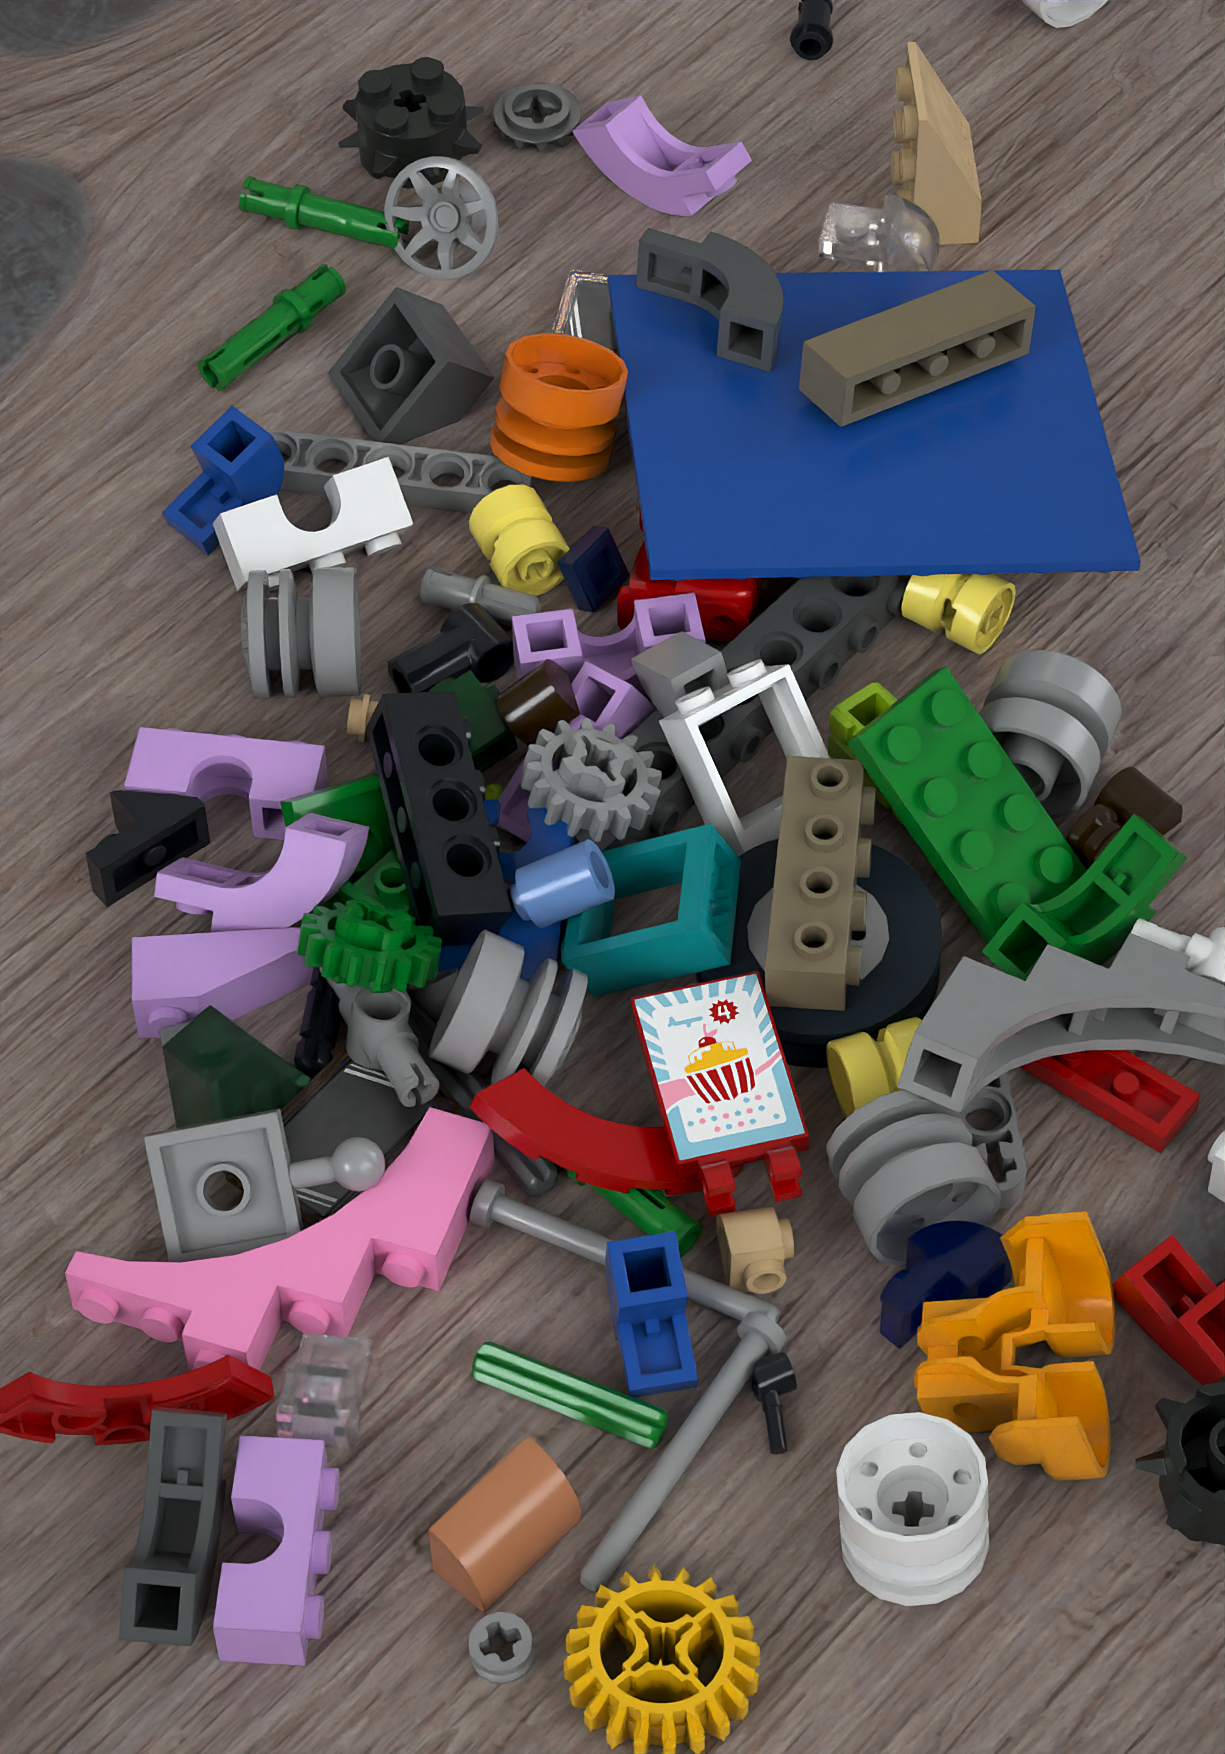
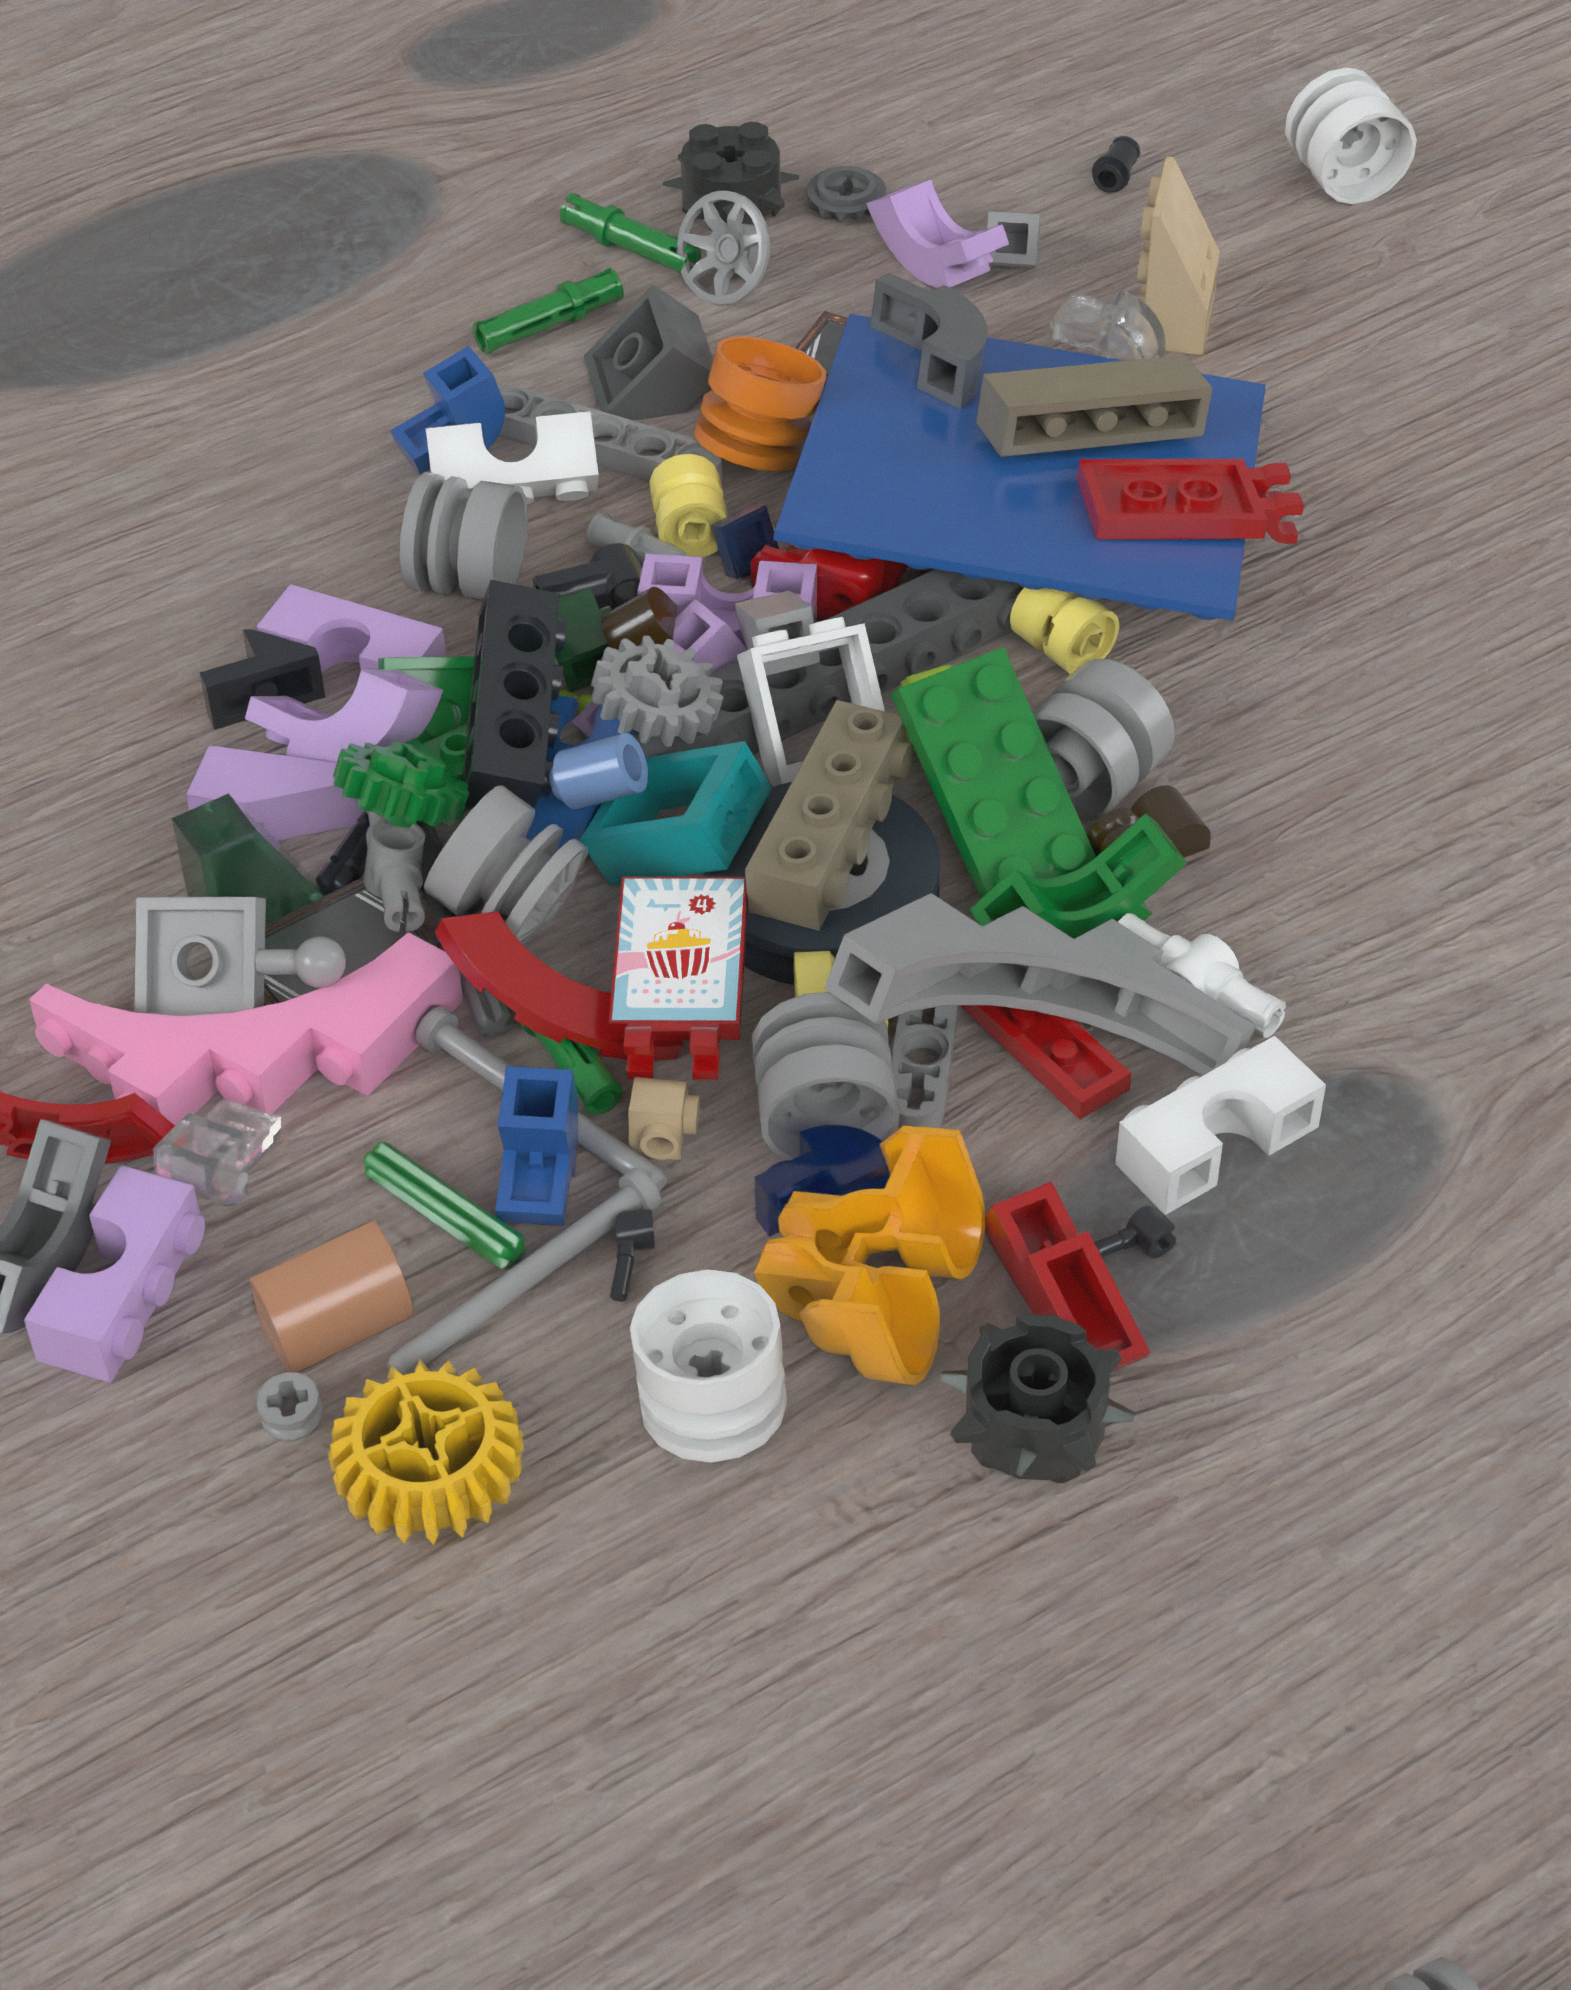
camera: 15 degrees right, 5 degrees down
none -> light grey brick [987,211,1040,268]
none -> red tile [1076,459,1304,544]

